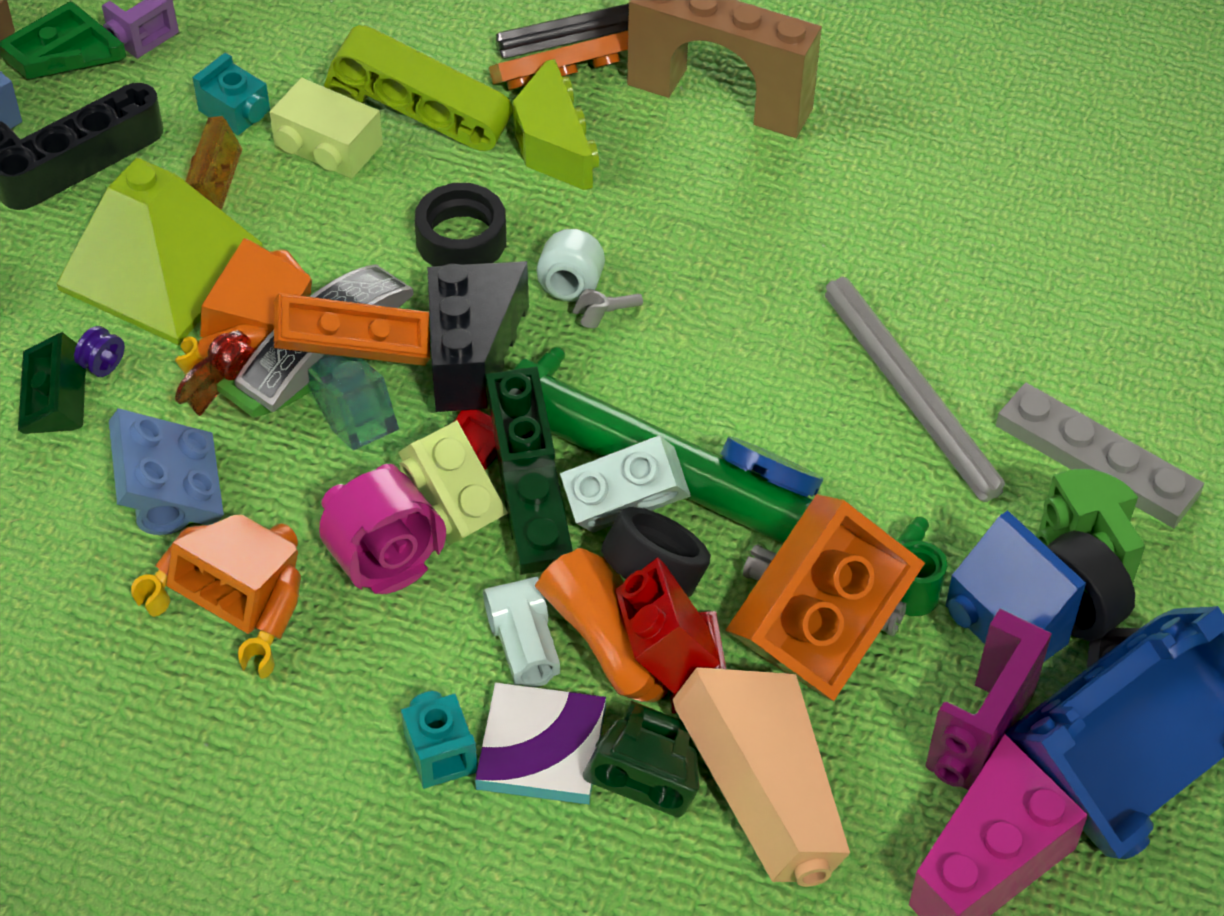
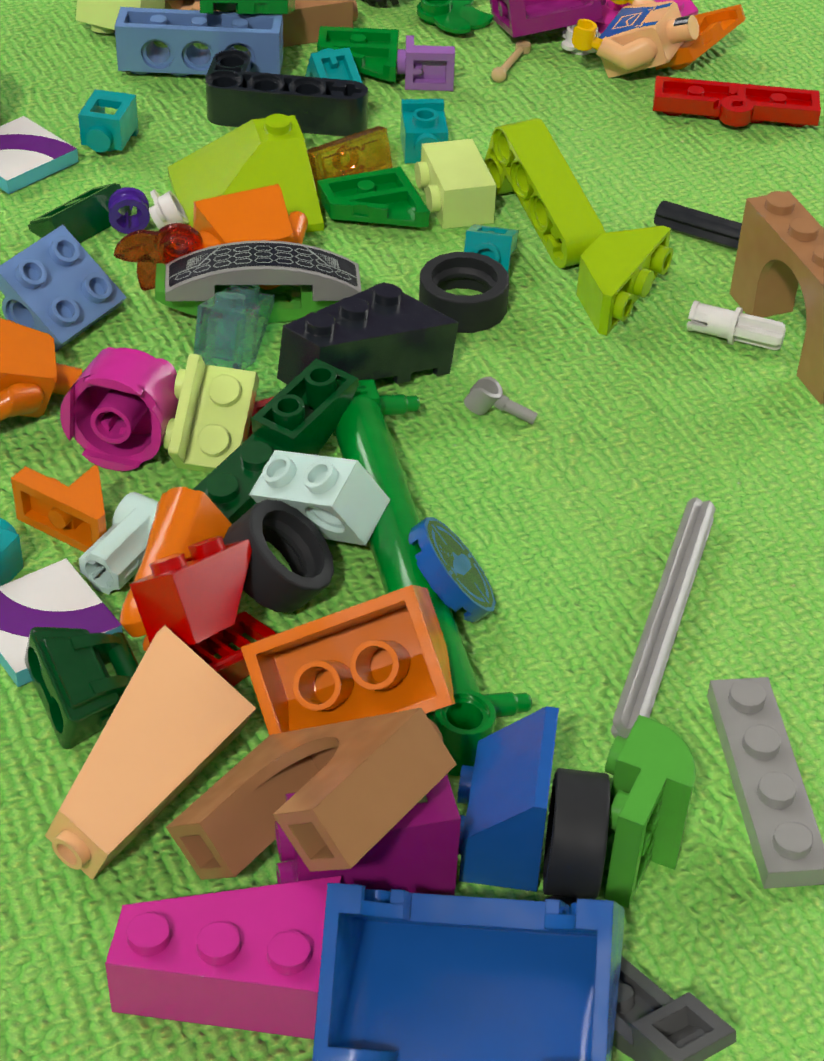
camera: 45 degrees right, 10 degrees down
orange tile [274,293,430,366] -> none
orange plate [489,30,628,90] -> none
light aqua head [536,229,605,302] -> none
none -> orange slope [11,465,107,552]
none -> white plate [148,189,189,240]
none -> medium nougat arch [166,708,457,880]
none -> teal bracket [305,47,362,83]
none -> green wing [317,166,430,228]
none -> teal bracket [464,224,519,274]
none -> white axle [687,300,786,350]

